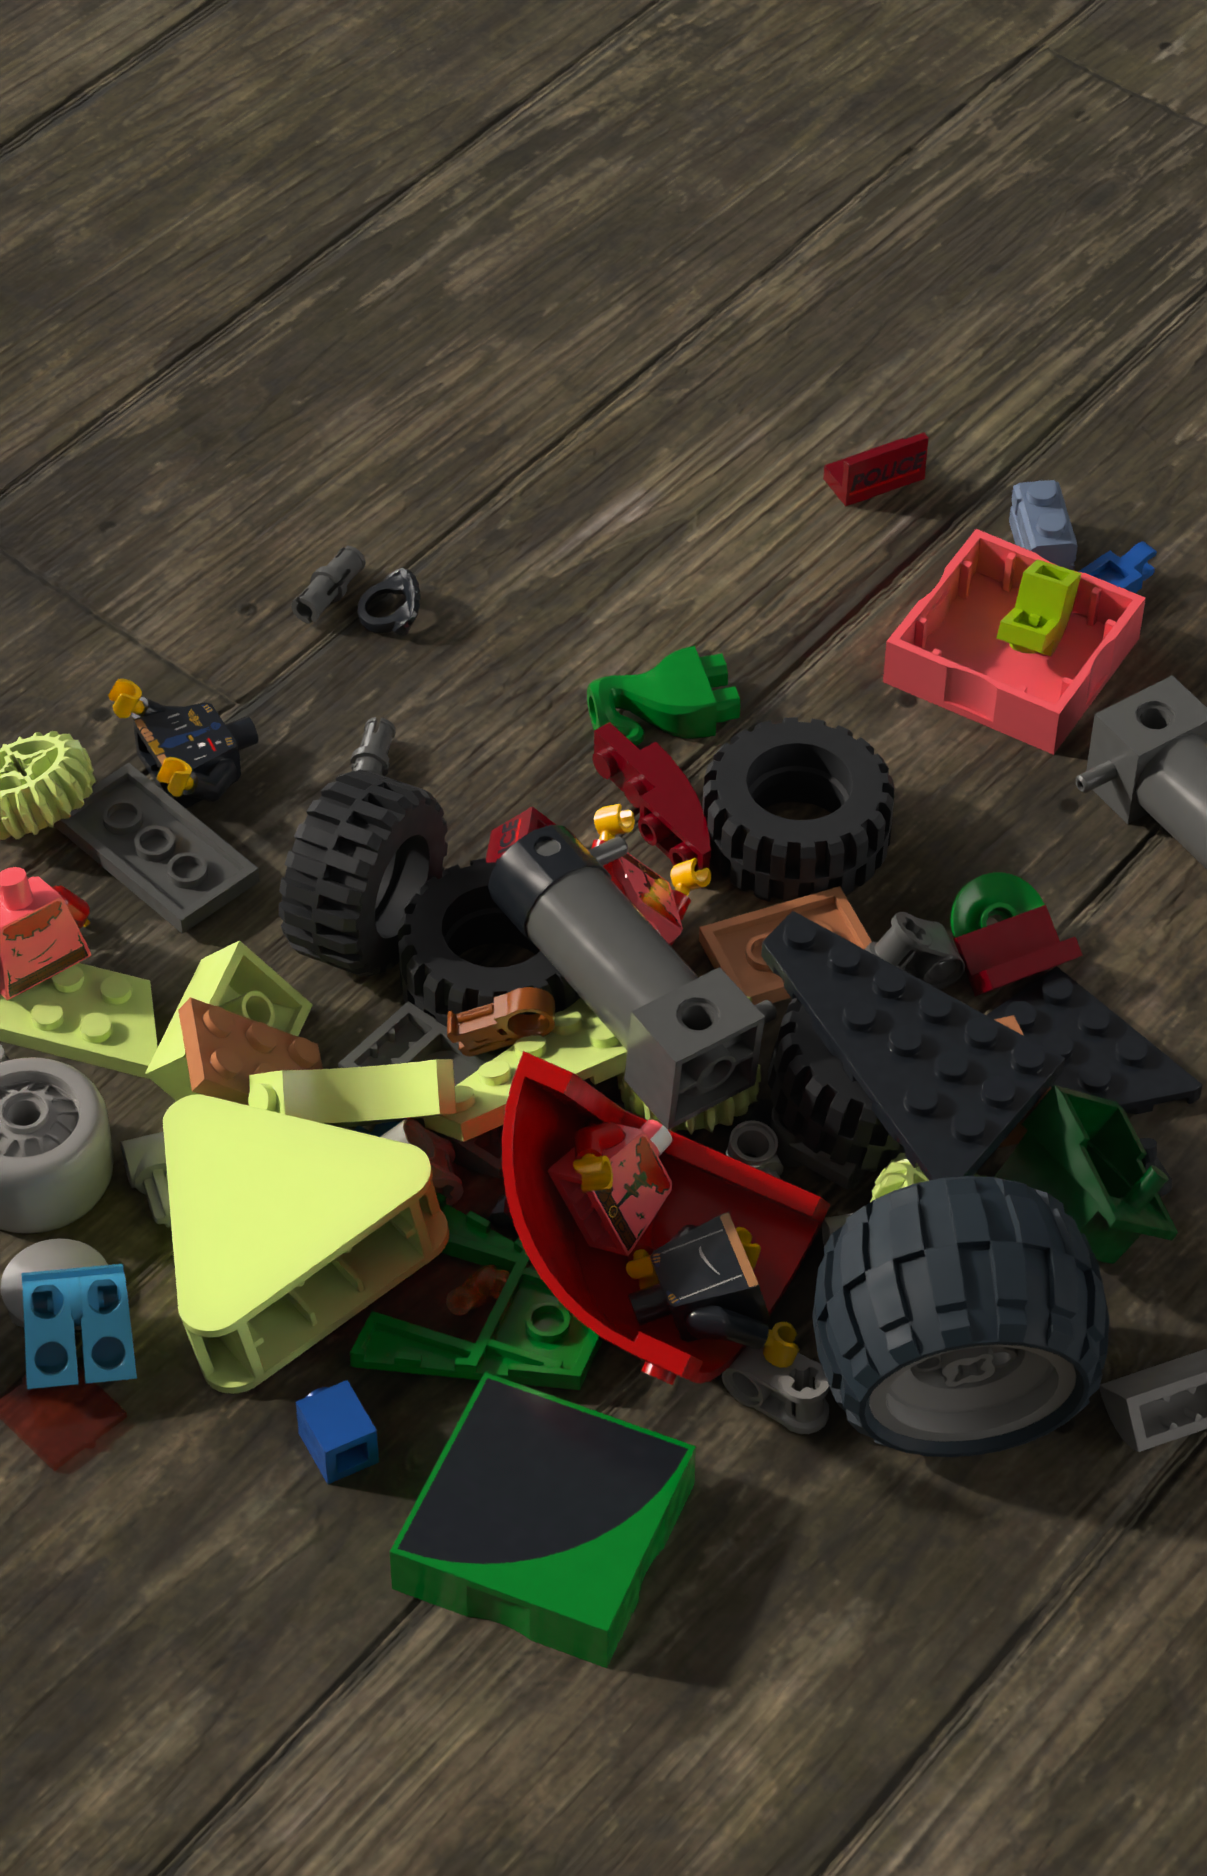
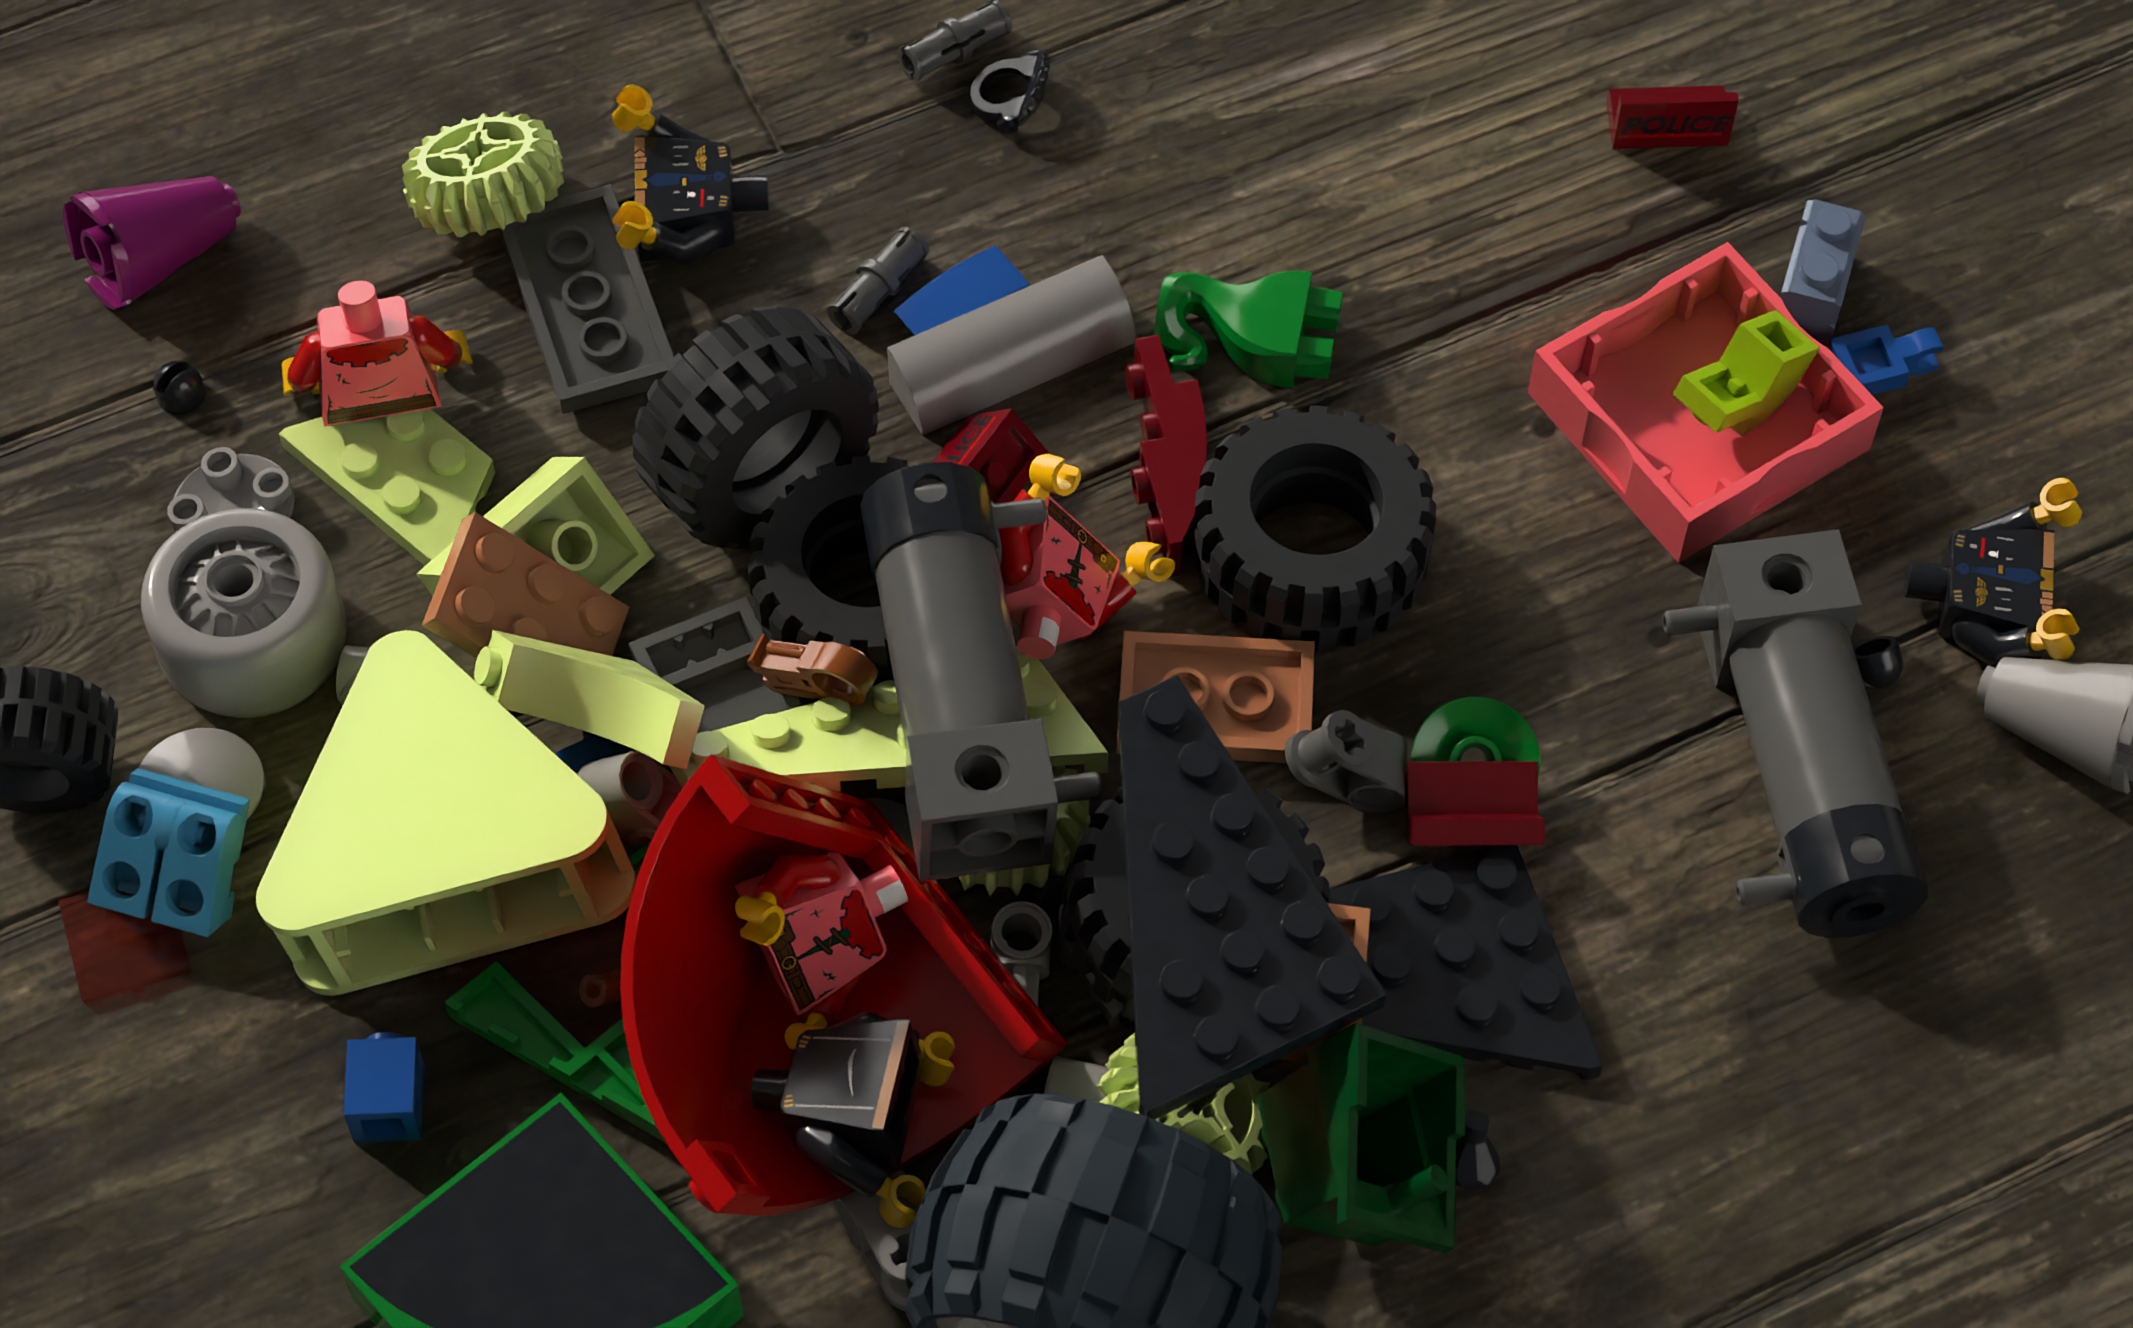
camera: 25 degrees right, 10 degrees up
none -> light grey brick [887,255,1136,436]
none -> blue slope [894,245,1031,335]

